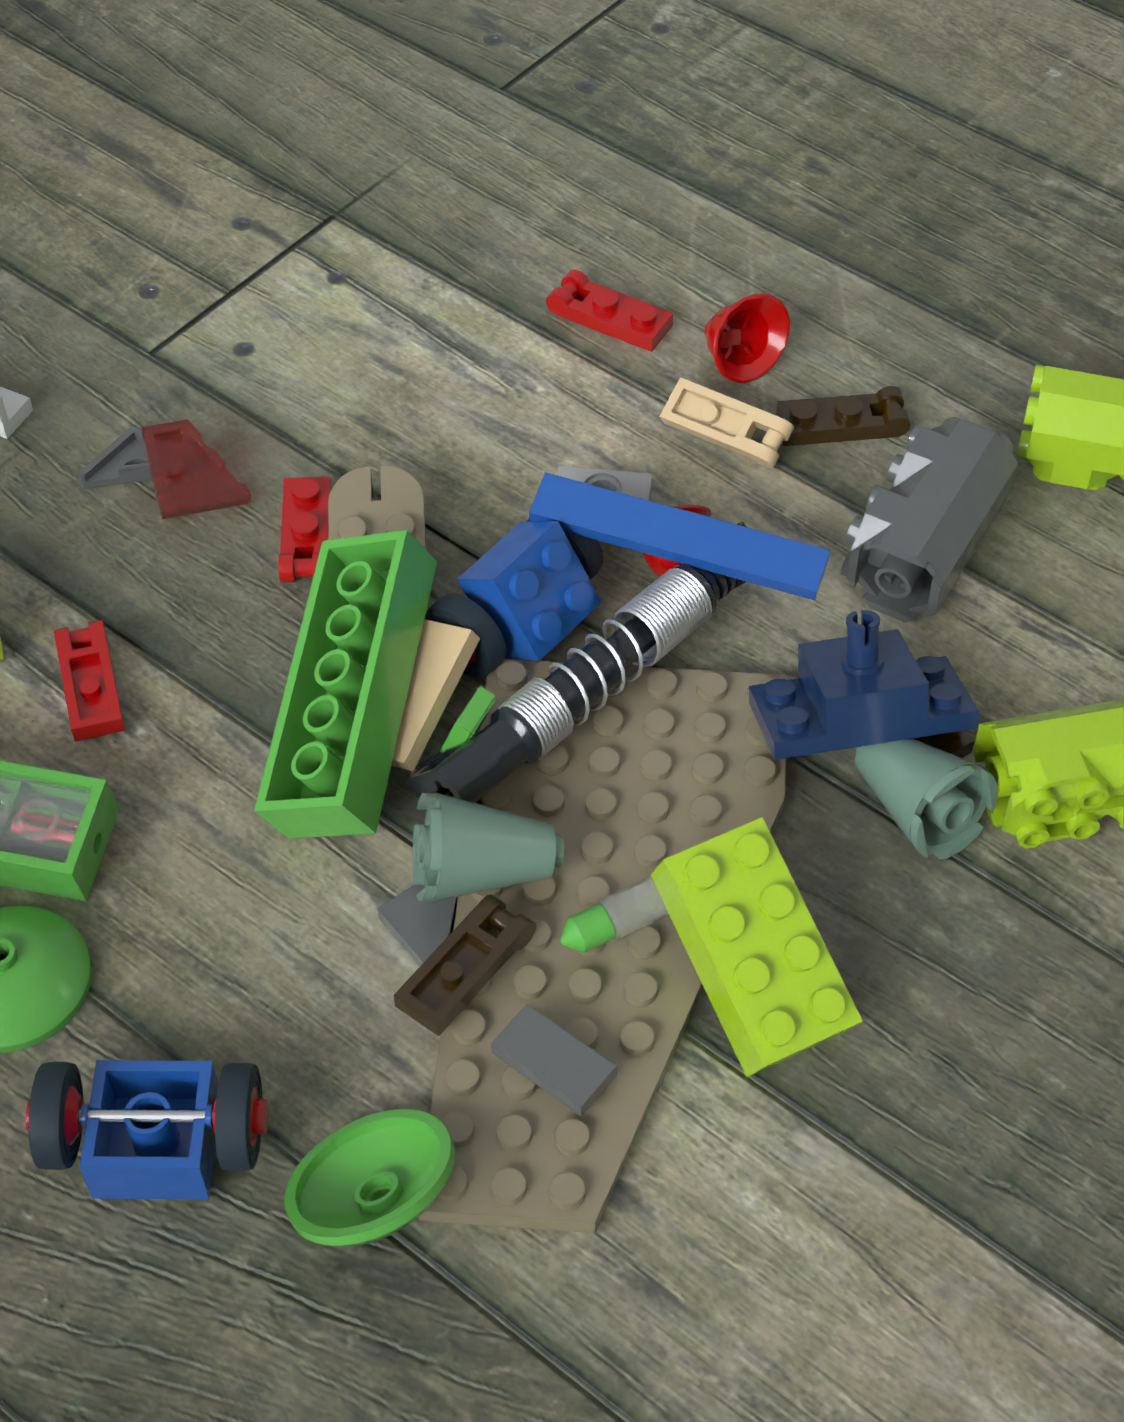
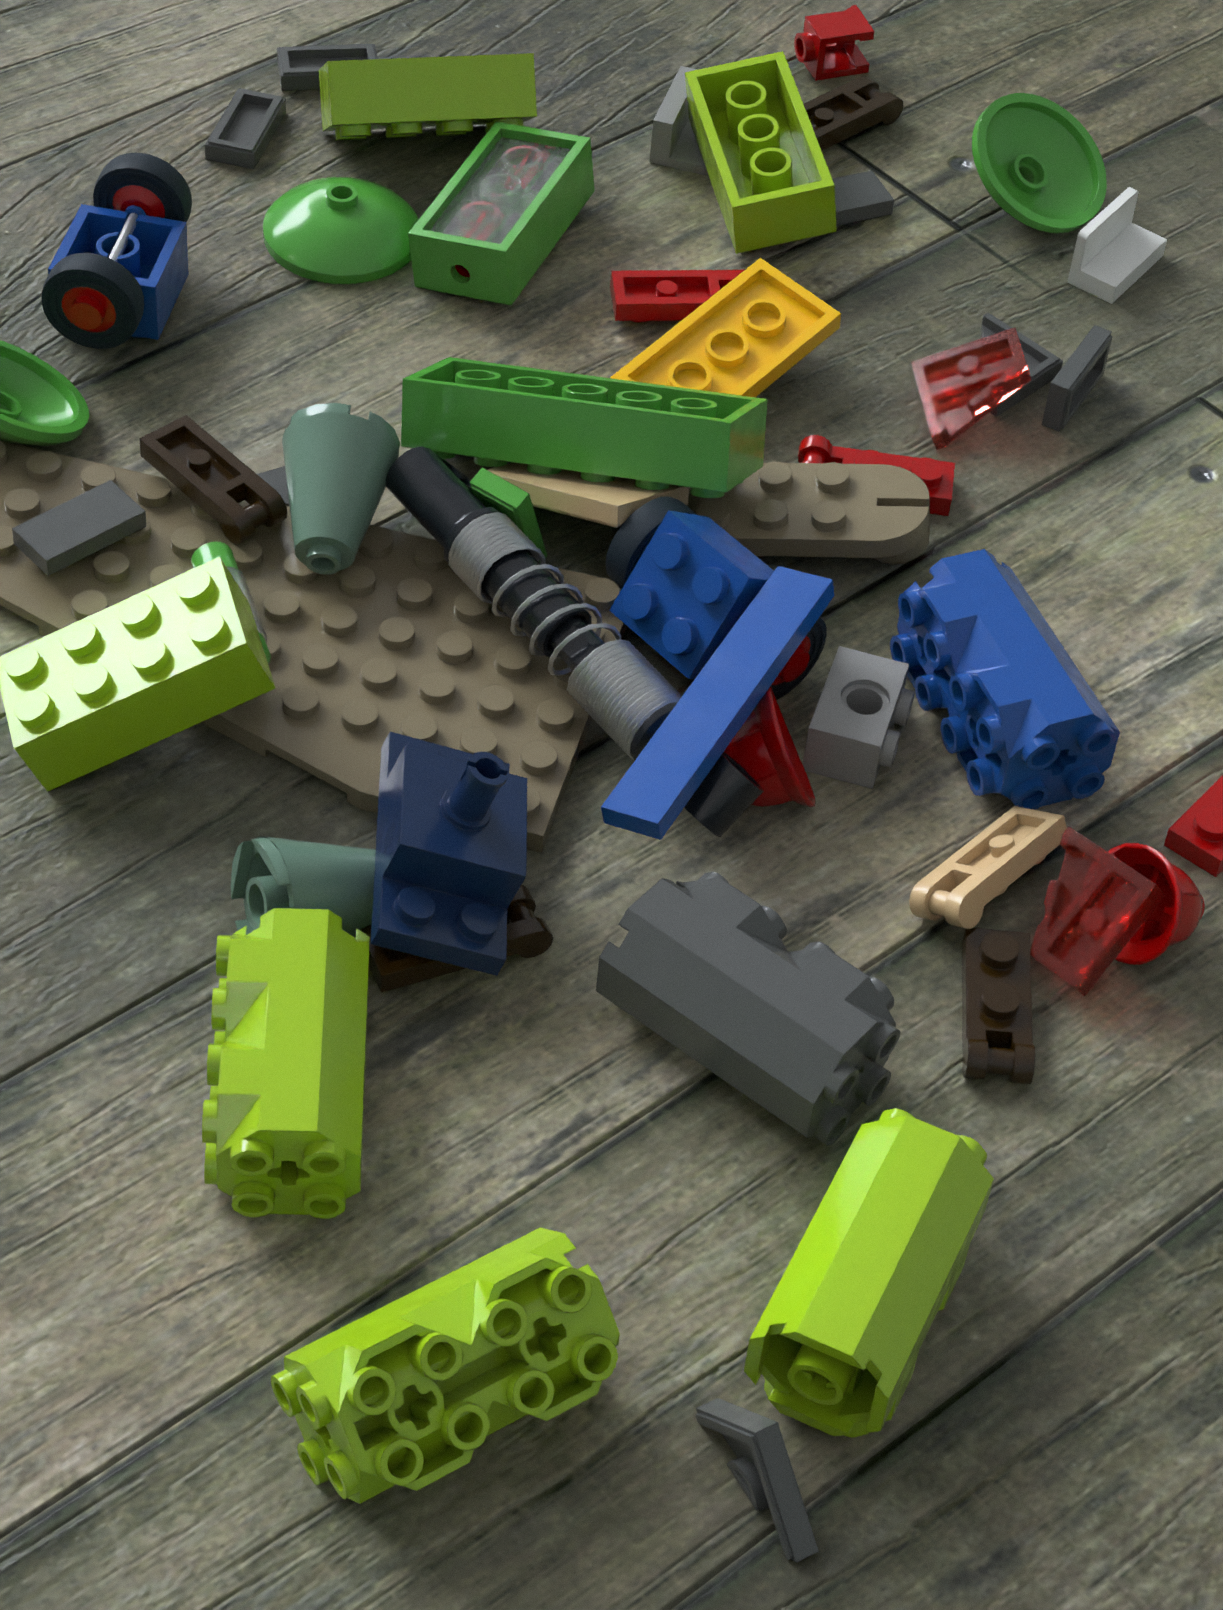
camera: 95 degrees right, 5 degrees down
none -> yellow plate [610,258,841,397]
none -> blue brick [890,549,1120,810]
none -> clear red wing [1030,826,1166,997]
none -> dark grey tile [1042,325,1113,432]

